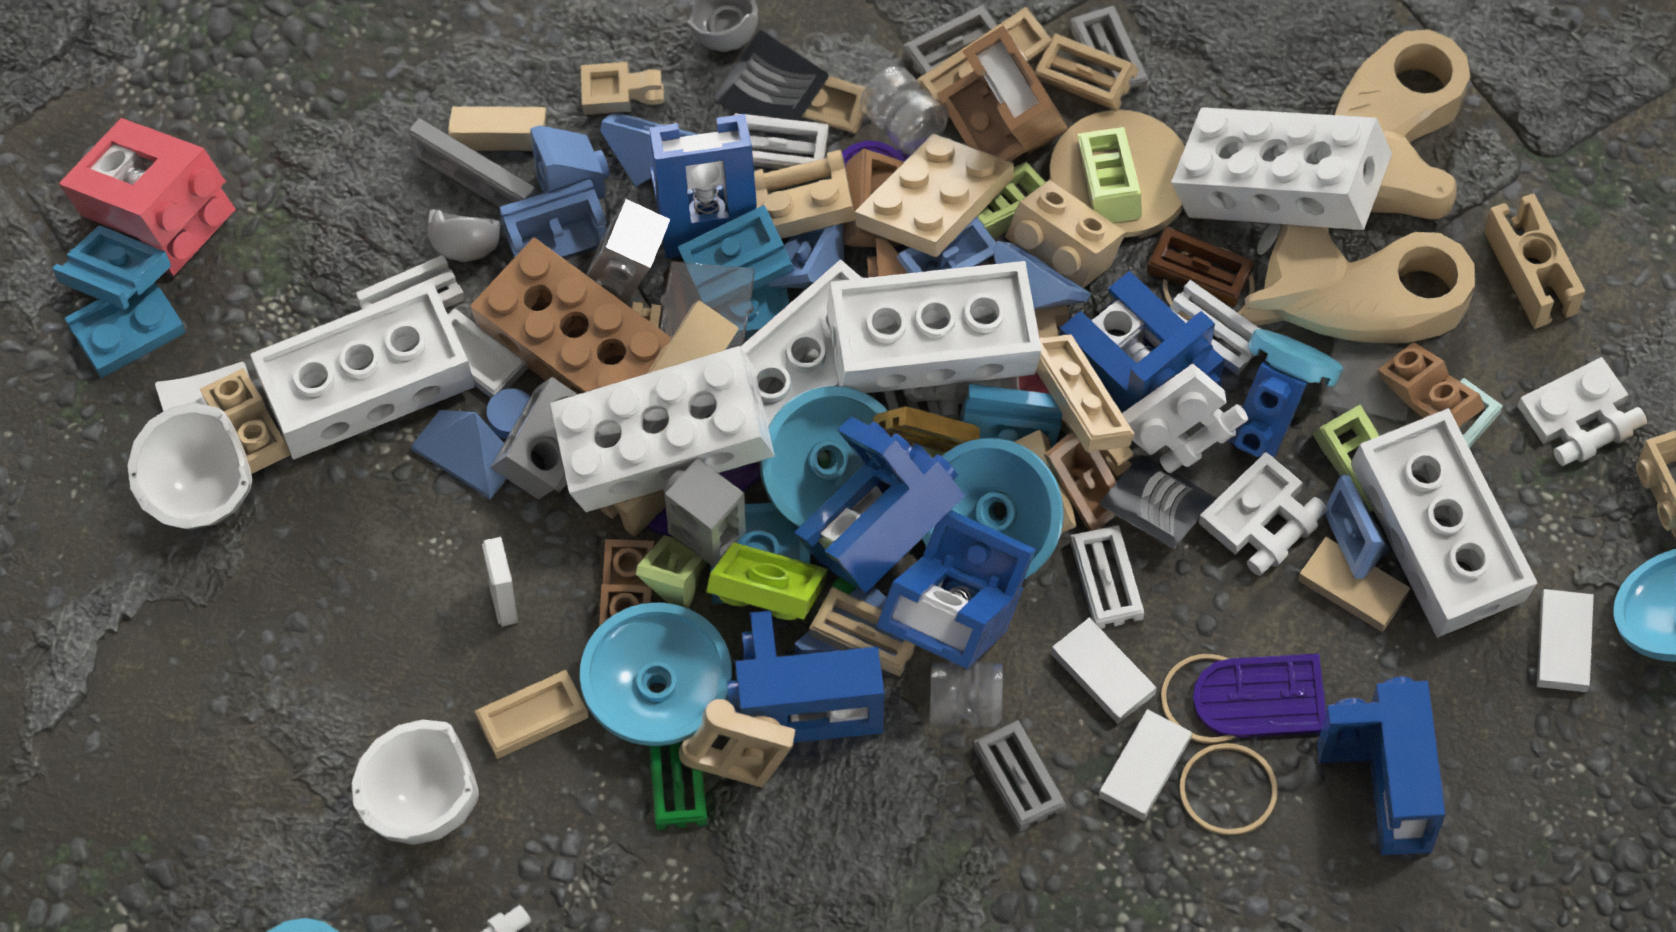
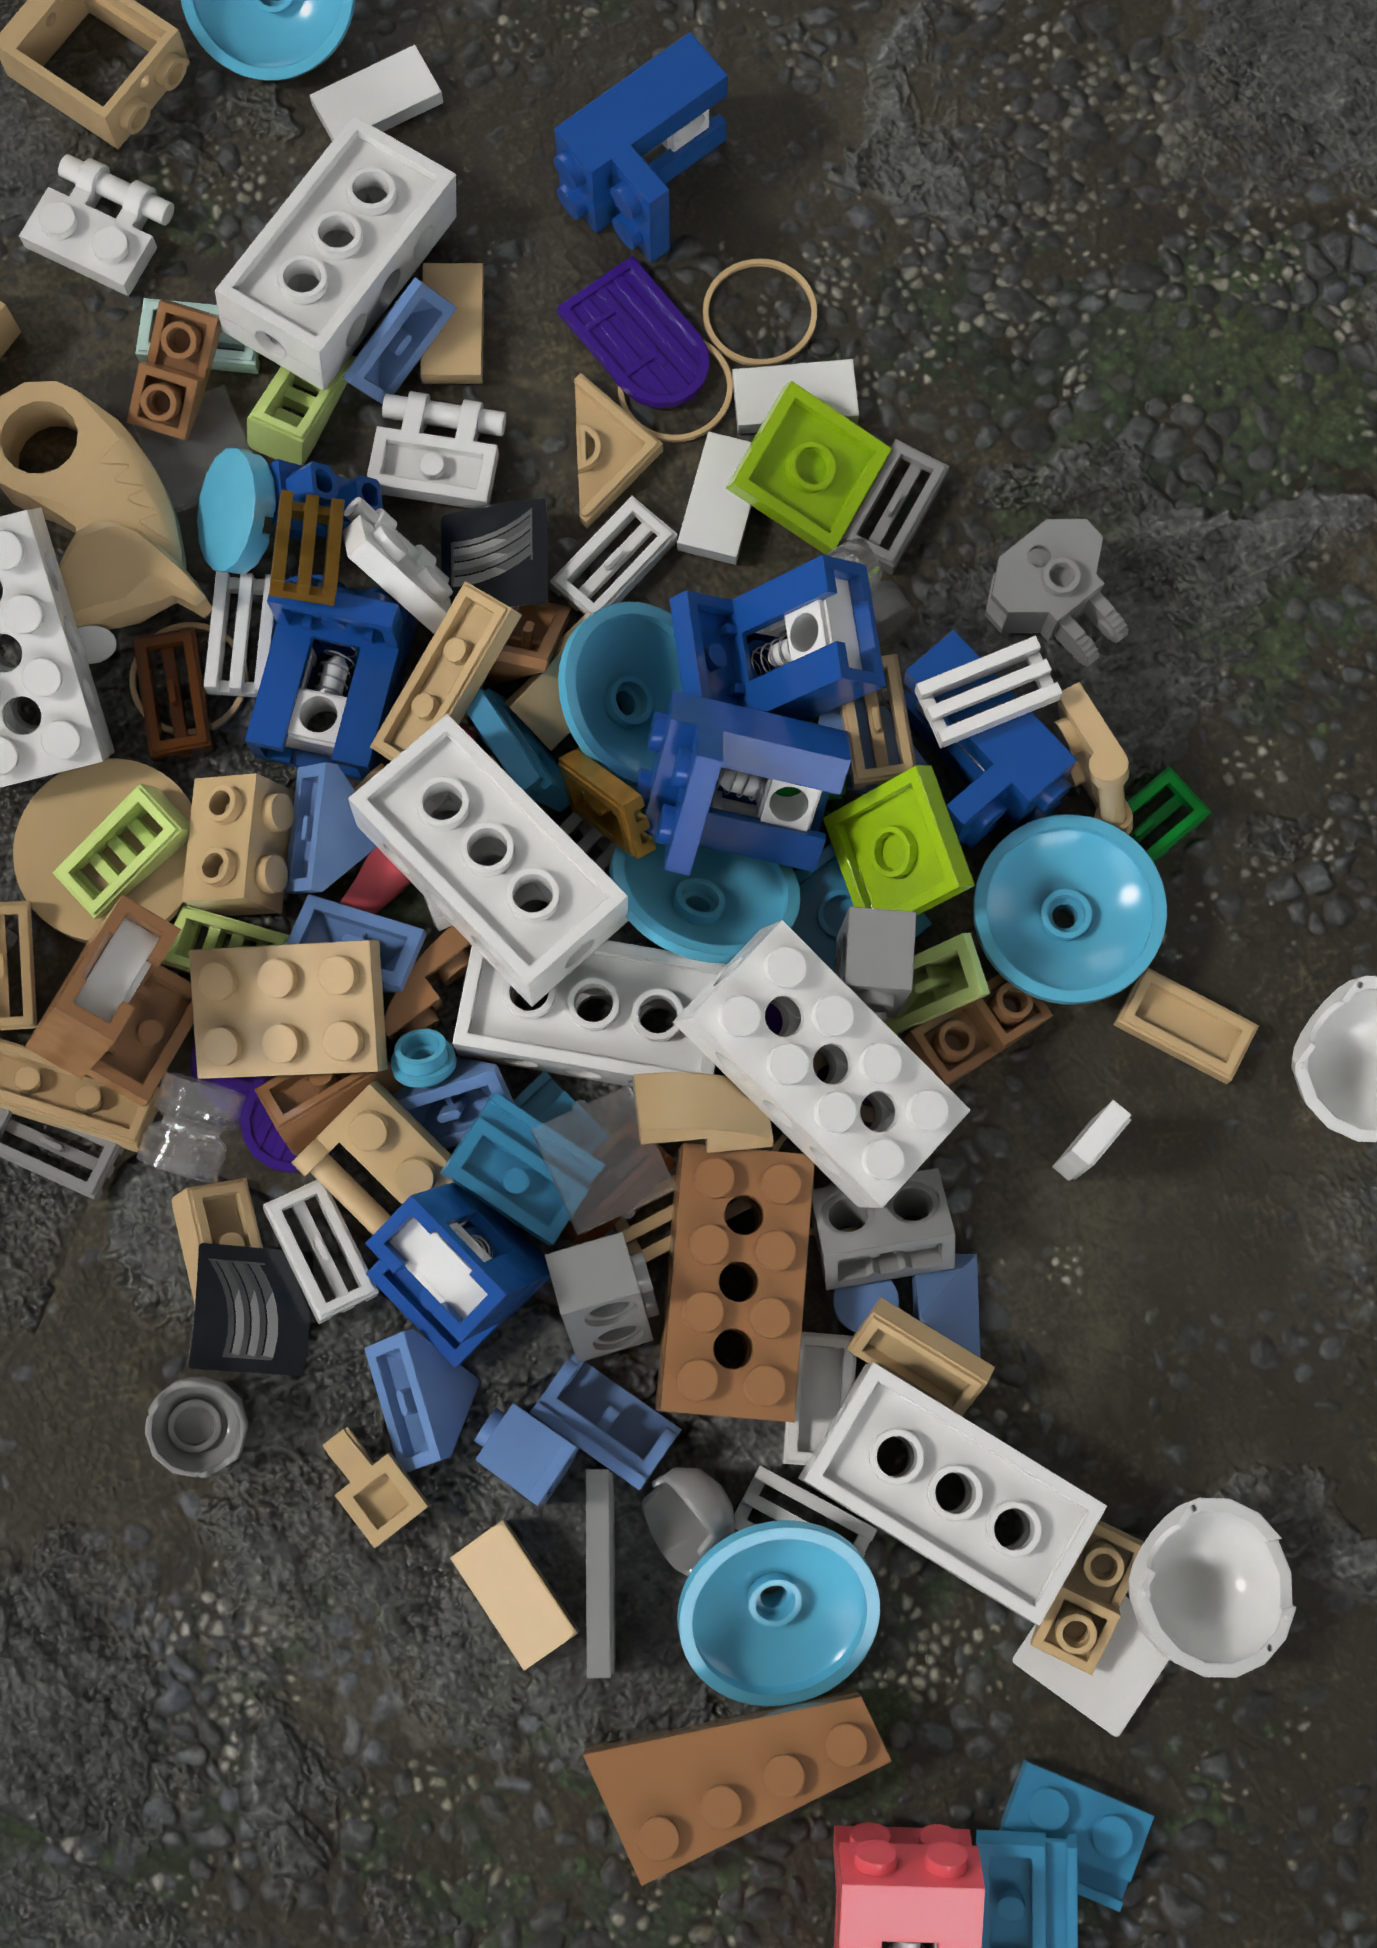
camera: 125 degrees left, 15 degrees up
none -> pearl gold tile [269,489,345,606]
none -> medium azure plate [391,1029,457,1088]
none -> tan tile [574,373,663,529]
none -> medium nougat wedge [583,1690,892,1886]
none -> medium azure dish [677,1520,880,1706]
none -> lime plate [726,380,892,555]
none -> tan tile [846,1297,995,1416]
none -> white tile [914,636,1063,748]
none -> light grey hinge [985,519,1129,667]

